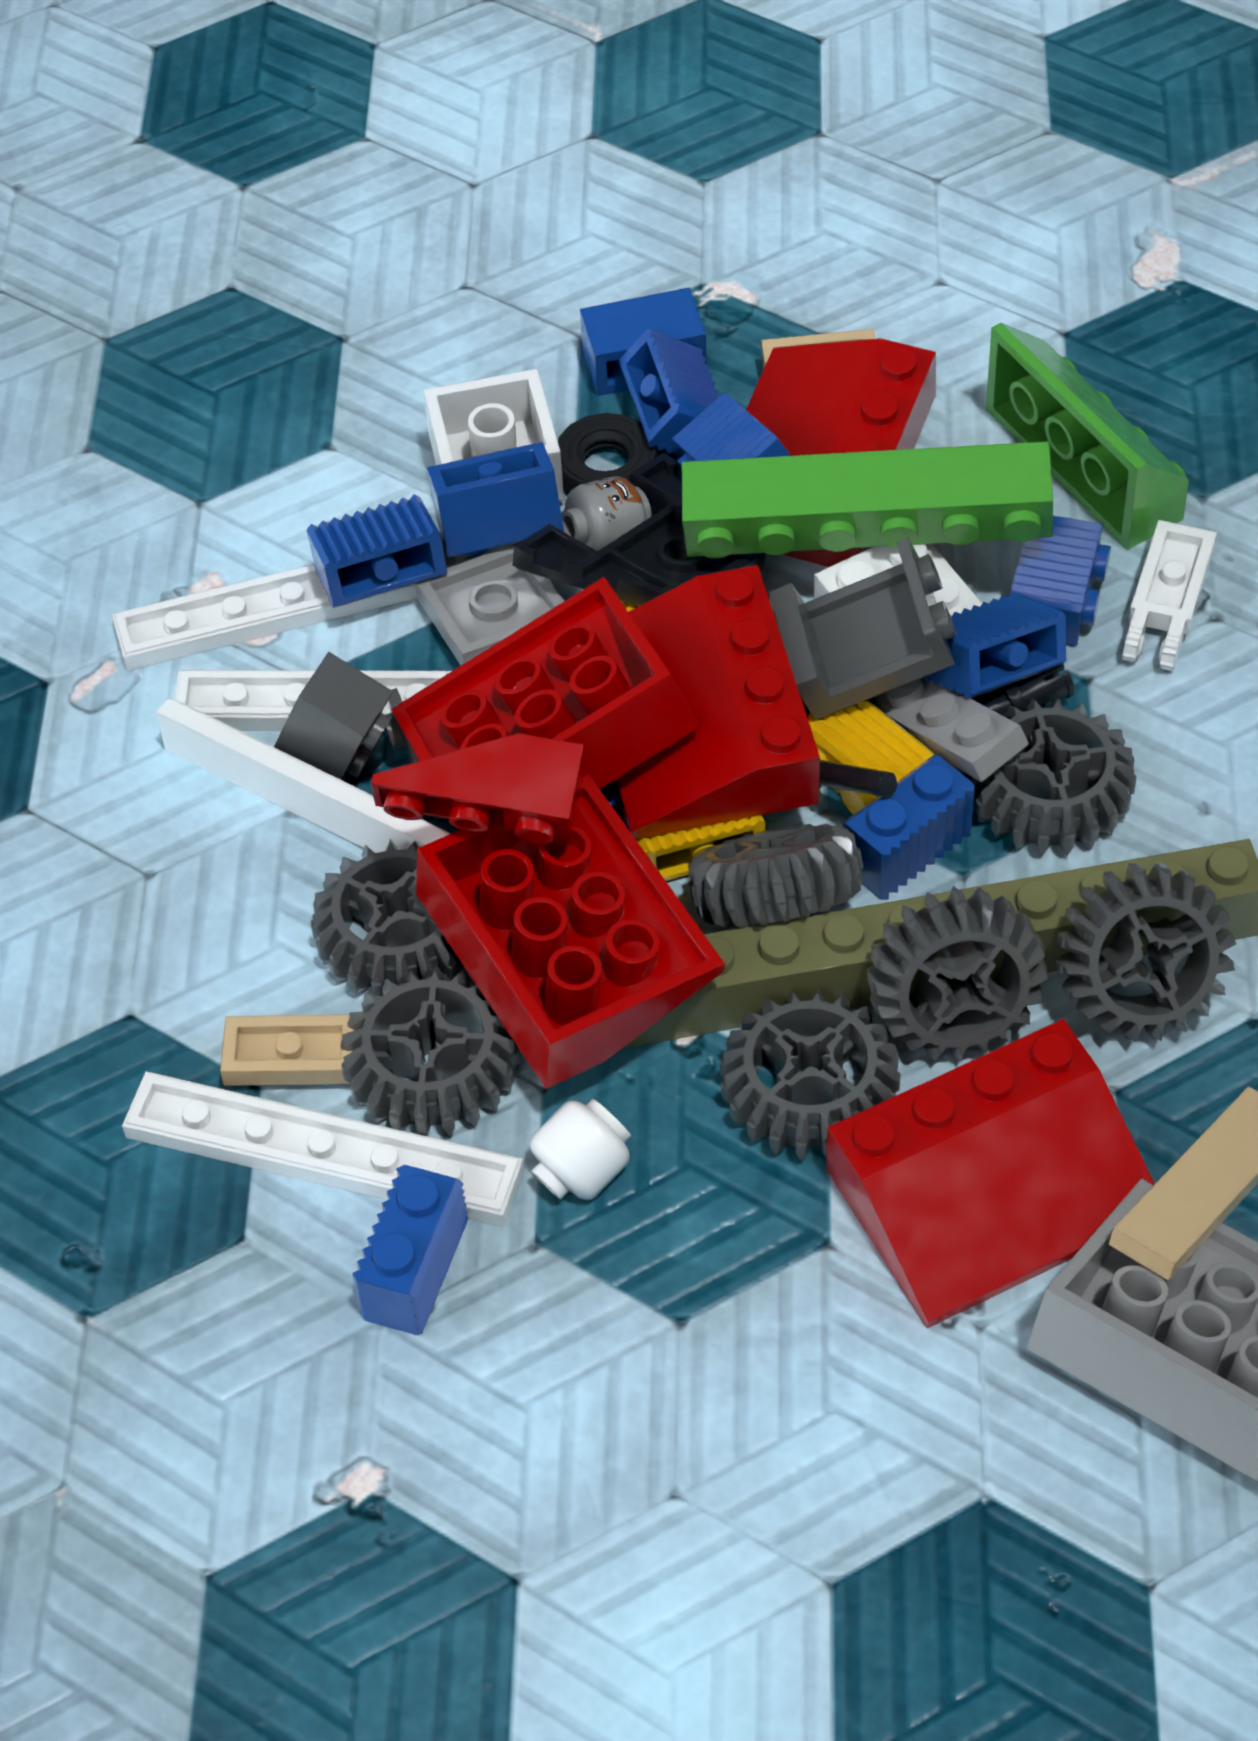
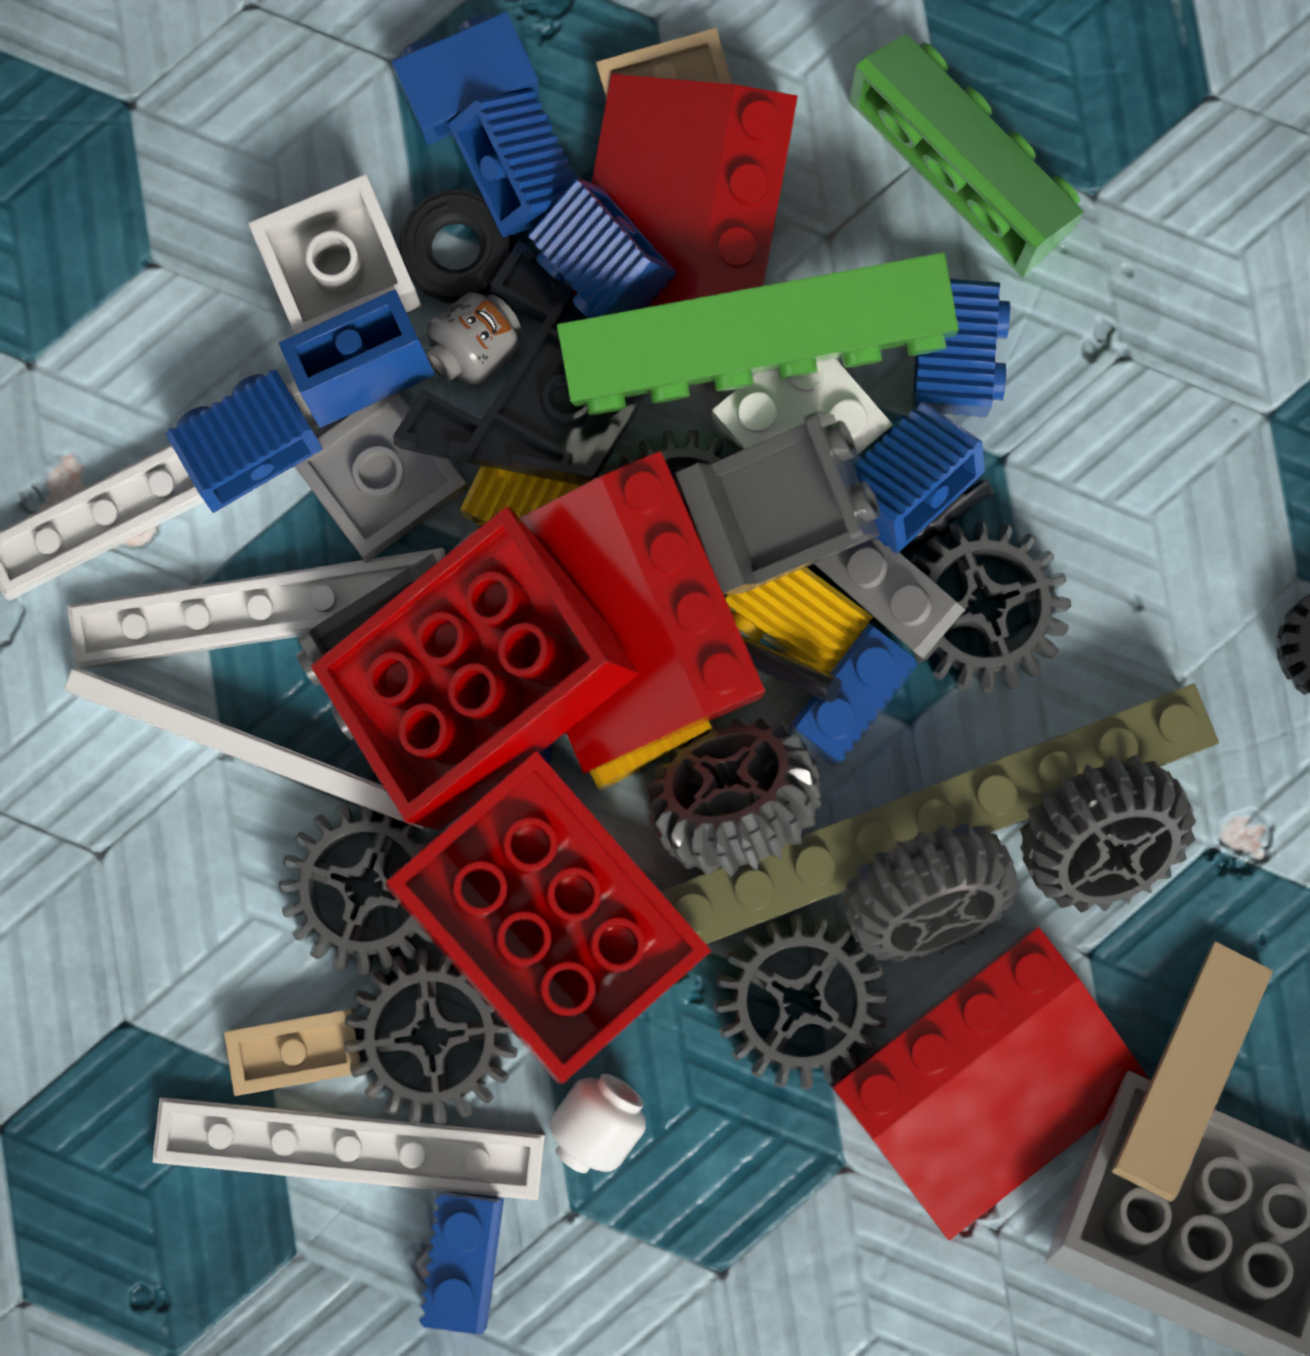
camera: 10 degrees left, 30 degrees up
dark grey brick [274,651,393,780] -> none
red slope [371,733,584,844] -> none
white hinge [1122,520,1217,671] -> none

